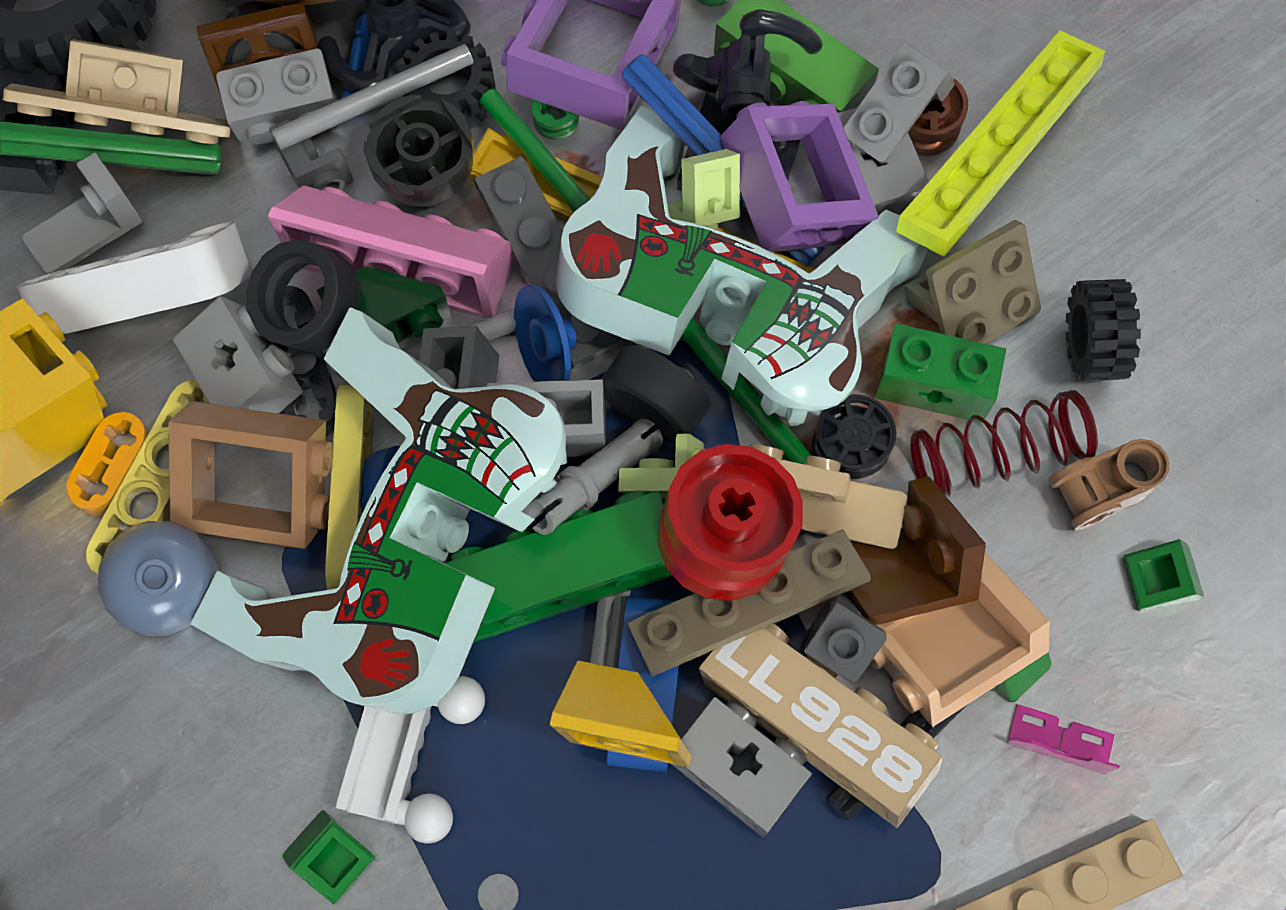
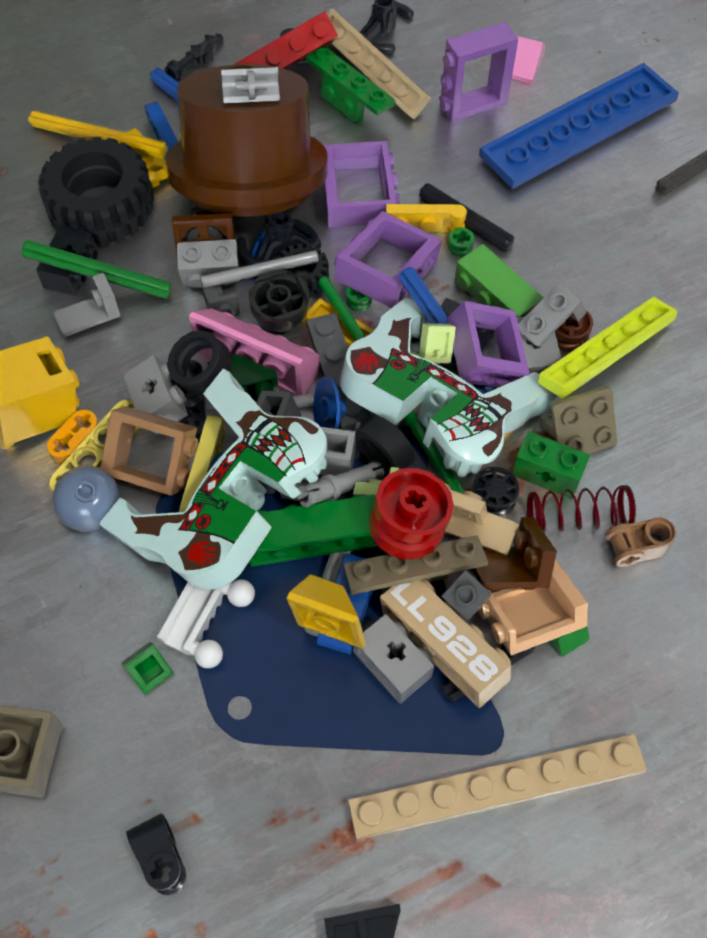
camera: 10 degrees right, 10 degrees down
tan bracket [3,39,231,144] -> none
white beam [15,221,252,334] -> none
black piece [673,9,823,122] -> none
dark pink piece [1007,704,1120,774] -> none
black tyre [1065,279,1141,381] -> none
green slope [1123,539,1204,611] -> none

